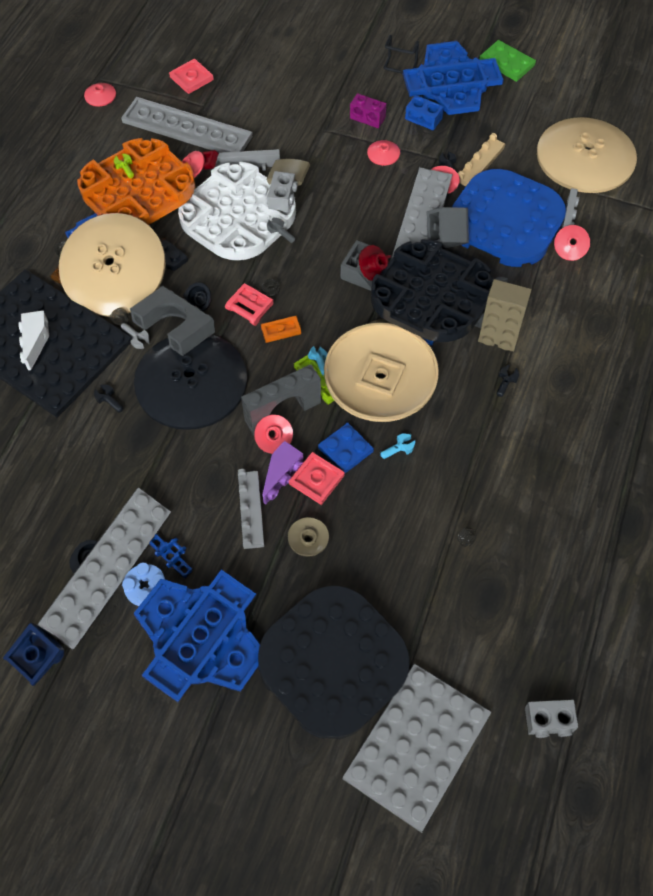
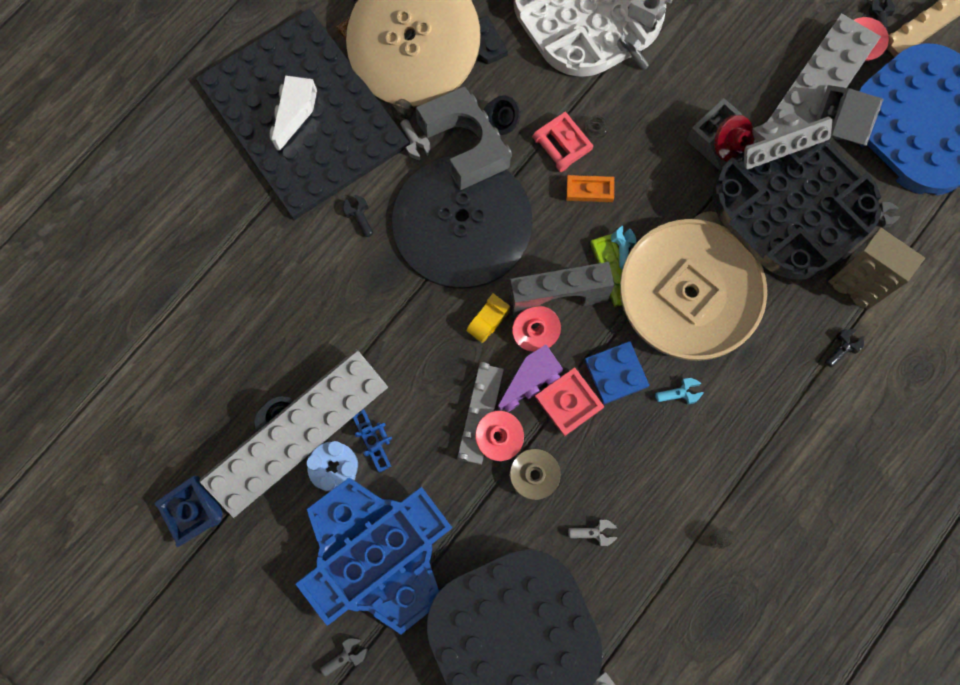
camera: 20 degrees right, 15 degrees up
none -> dark grey bar [320,638,367,676]
none -> yellow leg [467,293,510,343]
none -> coral dish [475,411,524,461]
none -> light grey bar [568,520,617,546]
none -> light grey bracket [744,113,832,169]

